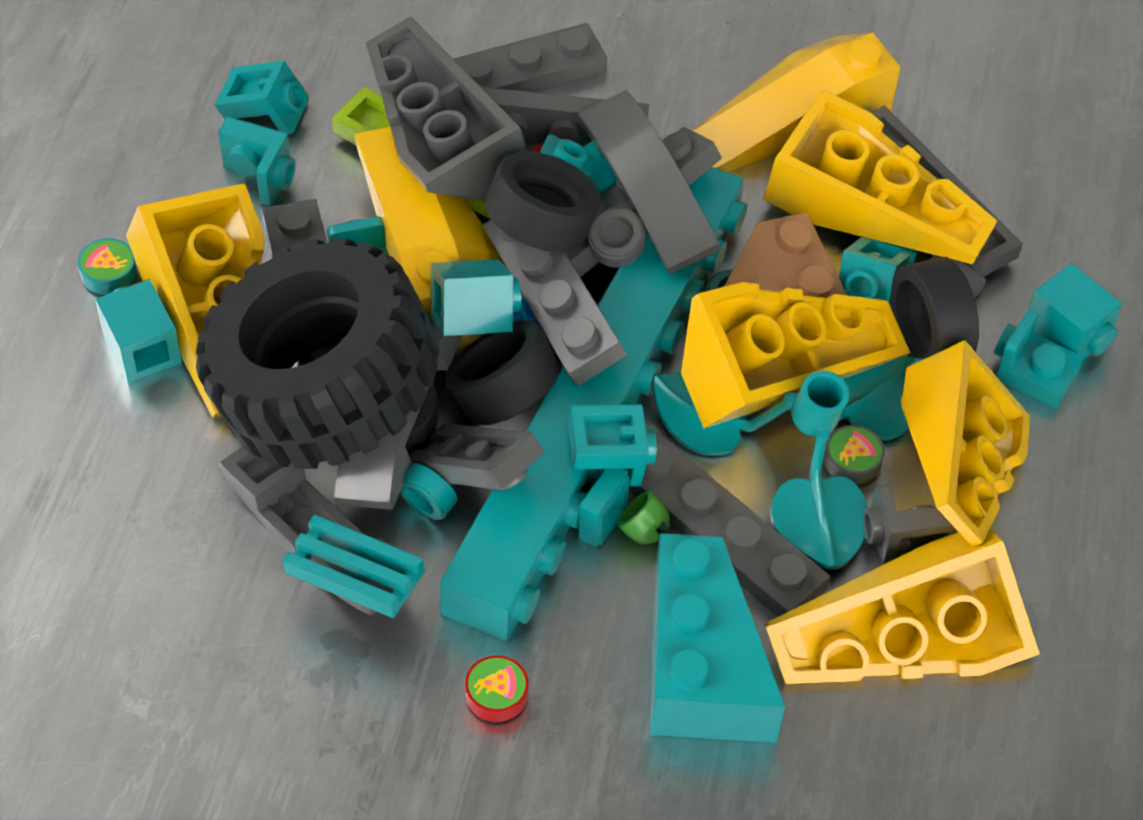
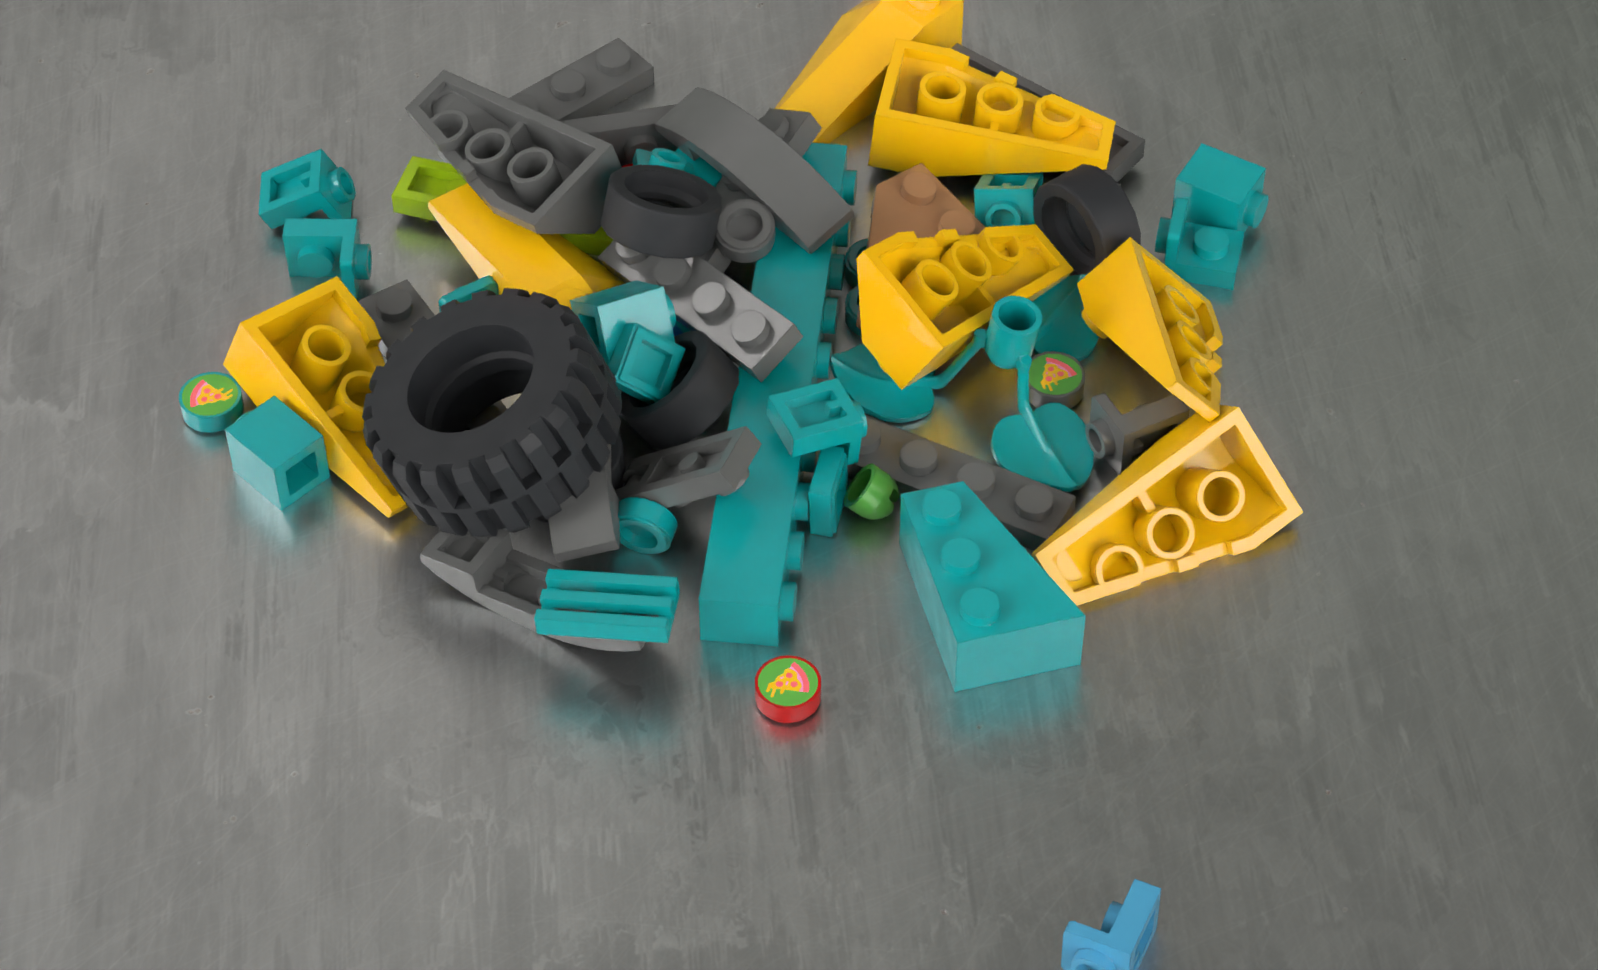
camera: 15 degrees left, 5 degrees down
none -> teal tile [608,323,685,405]

